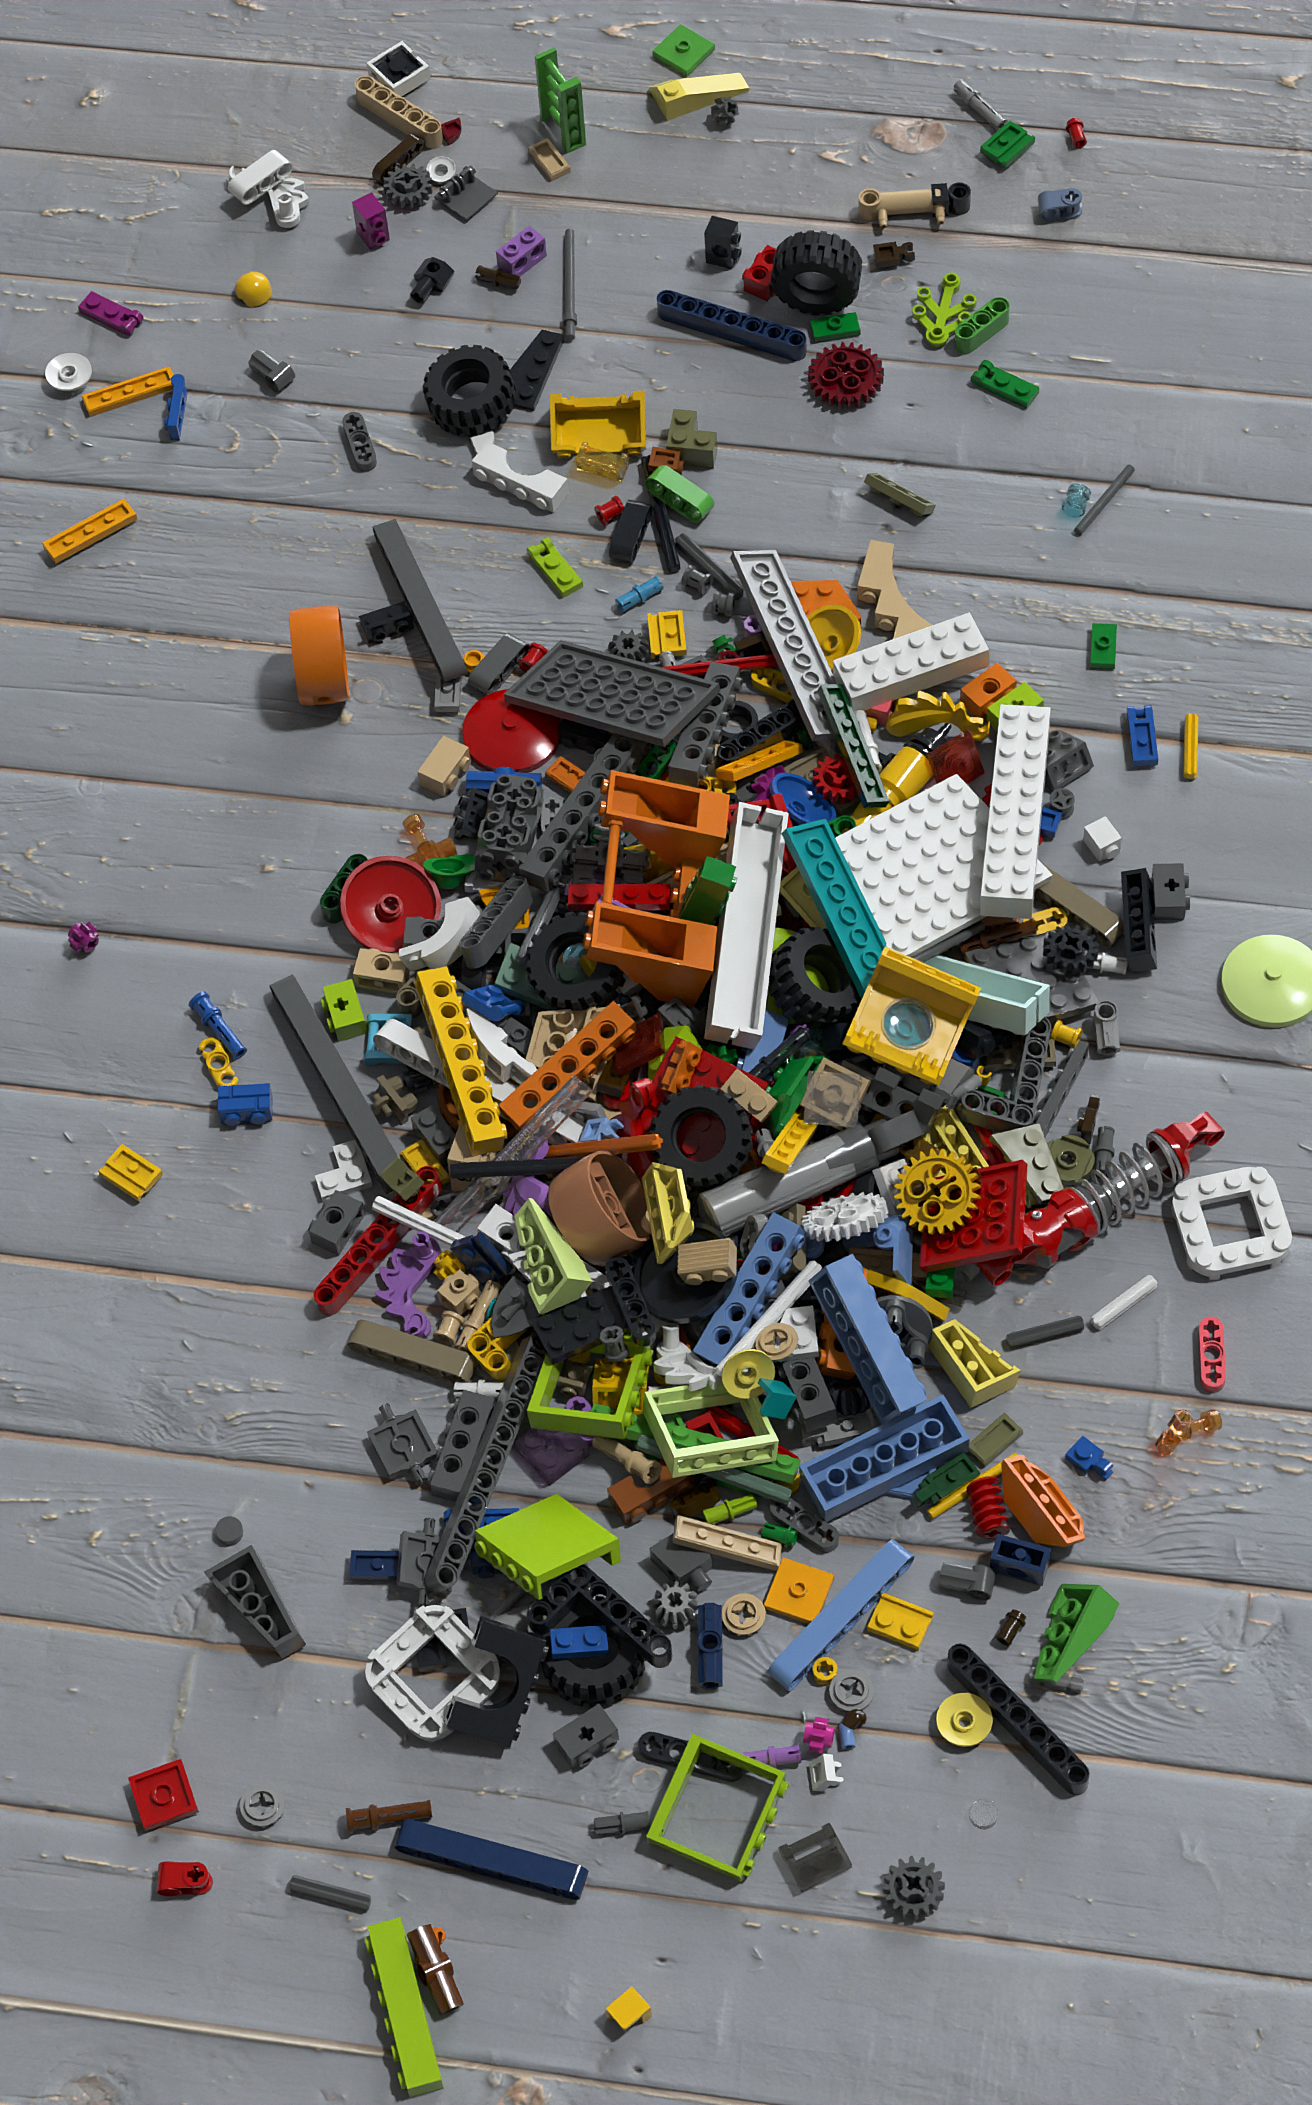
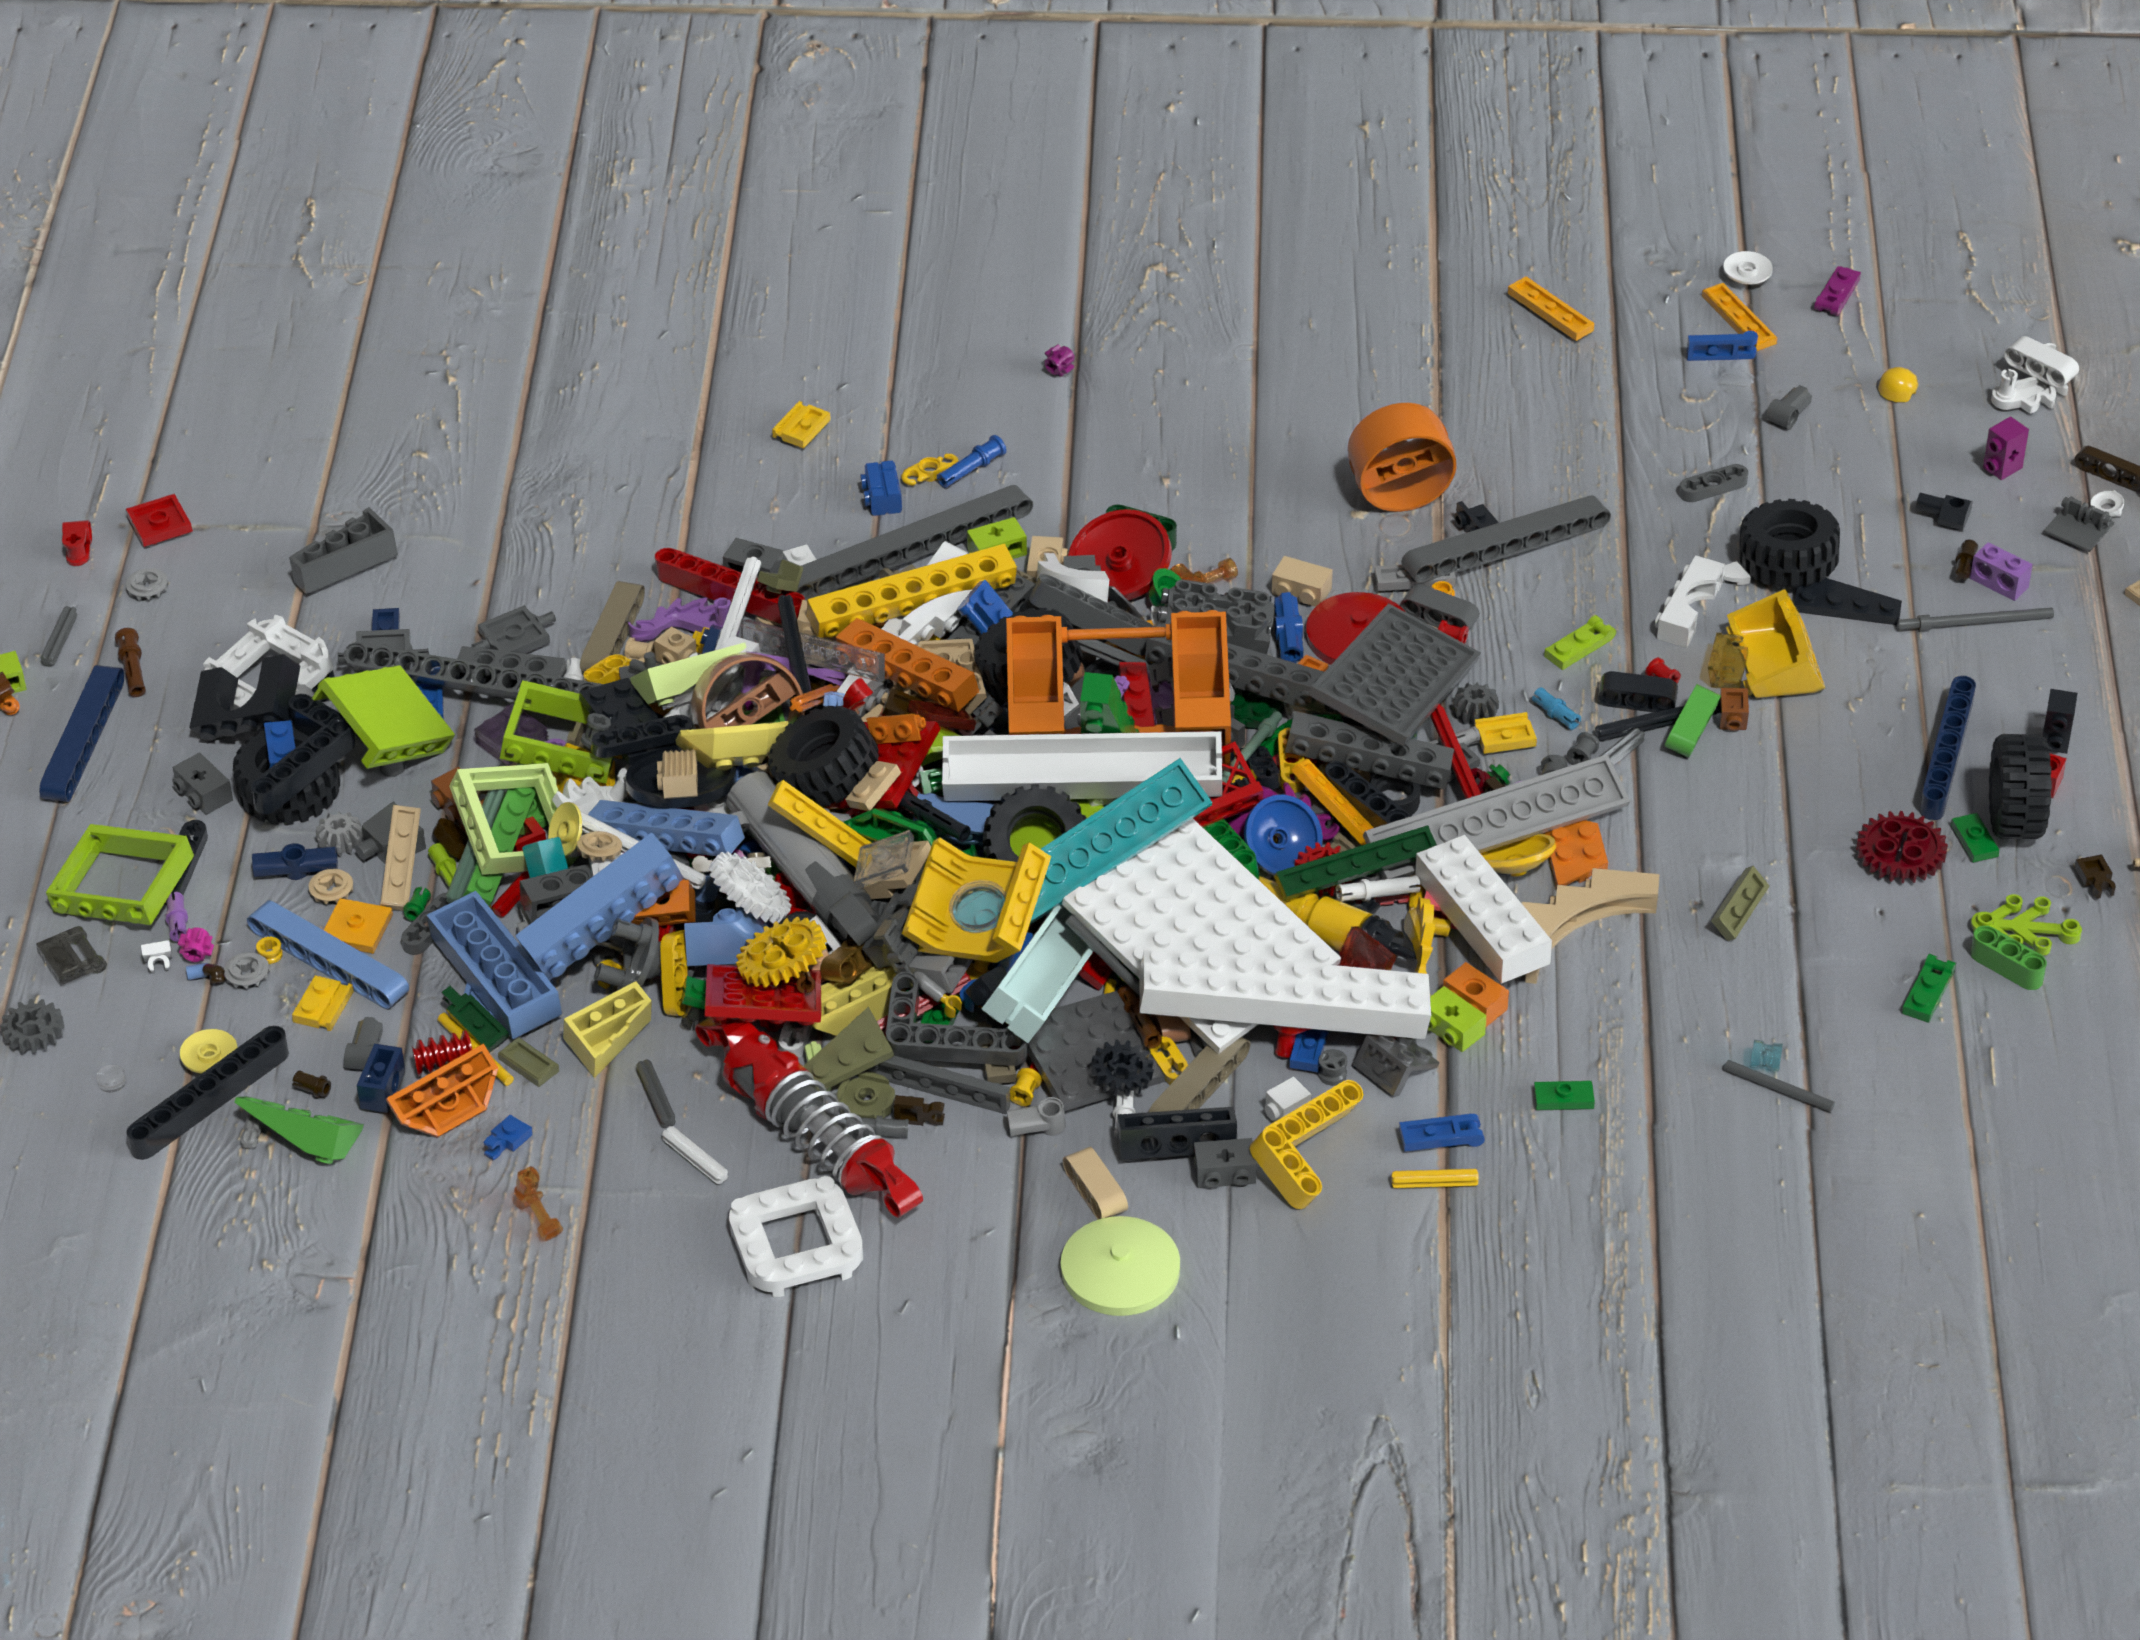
camera: 80 degrees right, 15 degrees down
dark grey tile [215,1516,244,1545] -> none
dark grey gear [383,164,433,208] -> none
dark grey axle [593,1811,650,1835] -> none
olive brick [666,409,718,468] -> none
coral beam [1198,1317,1226,1393] -> none
none -> tan beam [1062,1147,1128,1219]
none -> yellow beam [1250,1080,1364,1209]

